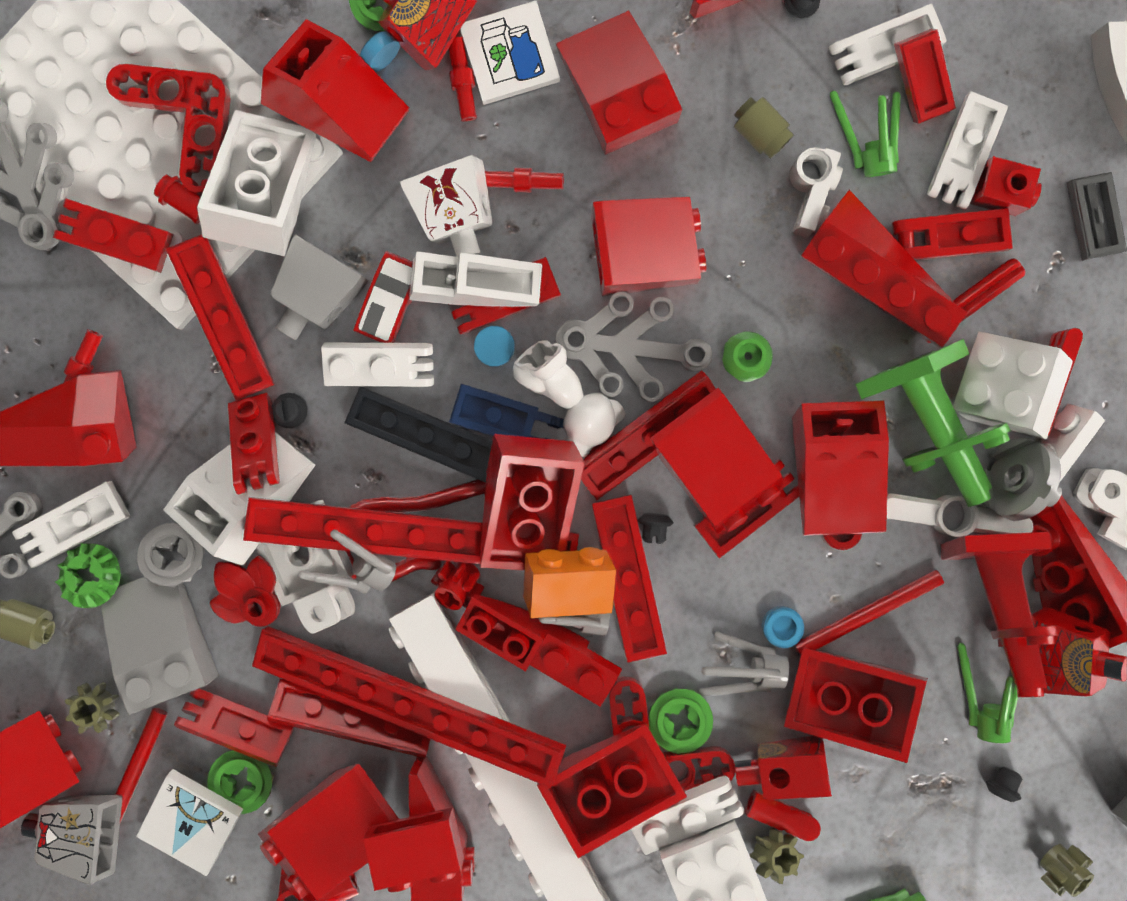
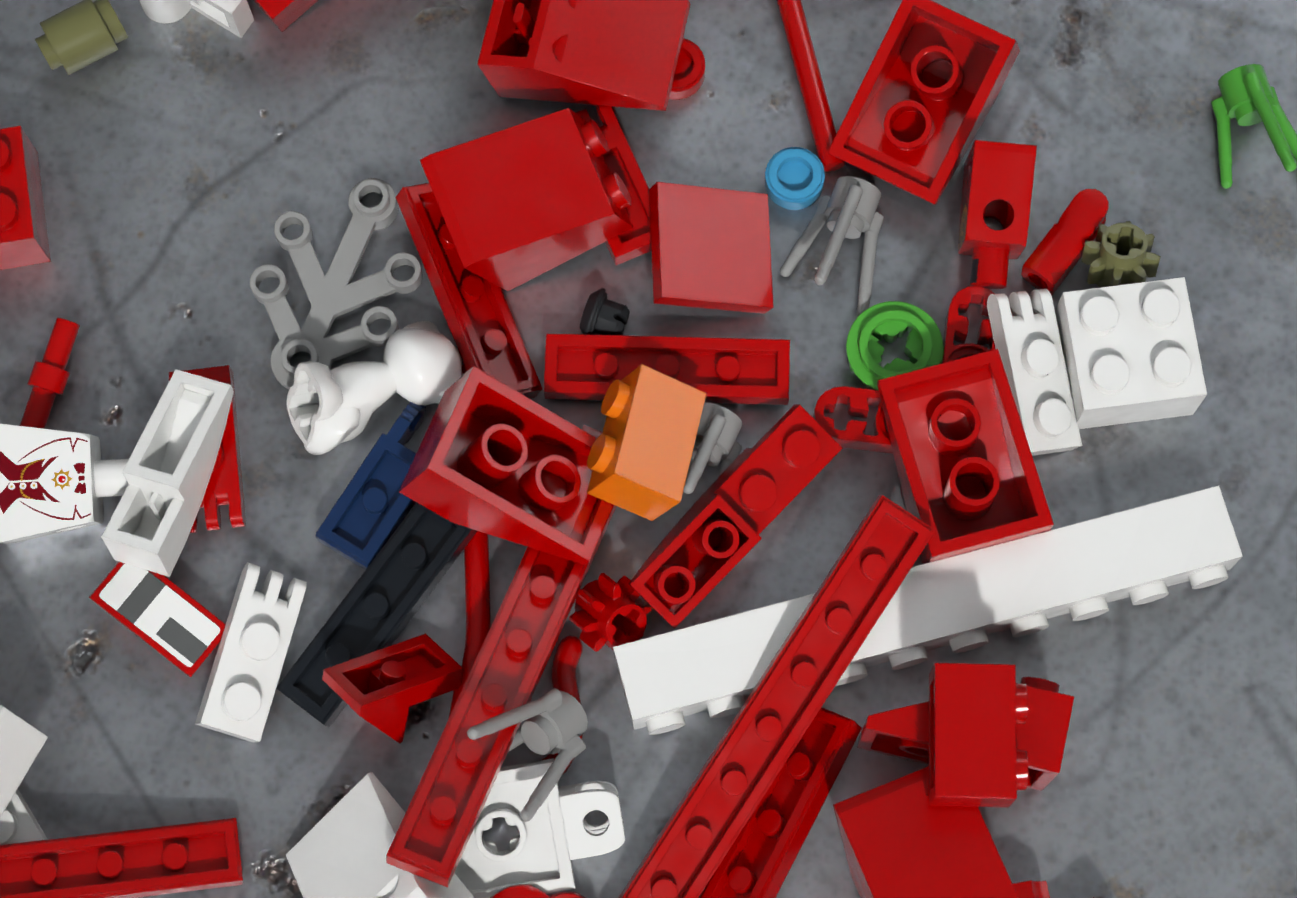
camera: 75 degrees left, 15 degrees down
red hinge [228,392,280,495] -> none
light grey torso [270,234,368,340] -> none
black piece [272,393,308,429] -> none
dark azure tile [474,326,515,367] -> none
slope [591,197,706,297] -> none
bright green plate [722,331,773,382] -> none
none -> red slope [322,633,463,744]
none -> tile [649,182,774,314]

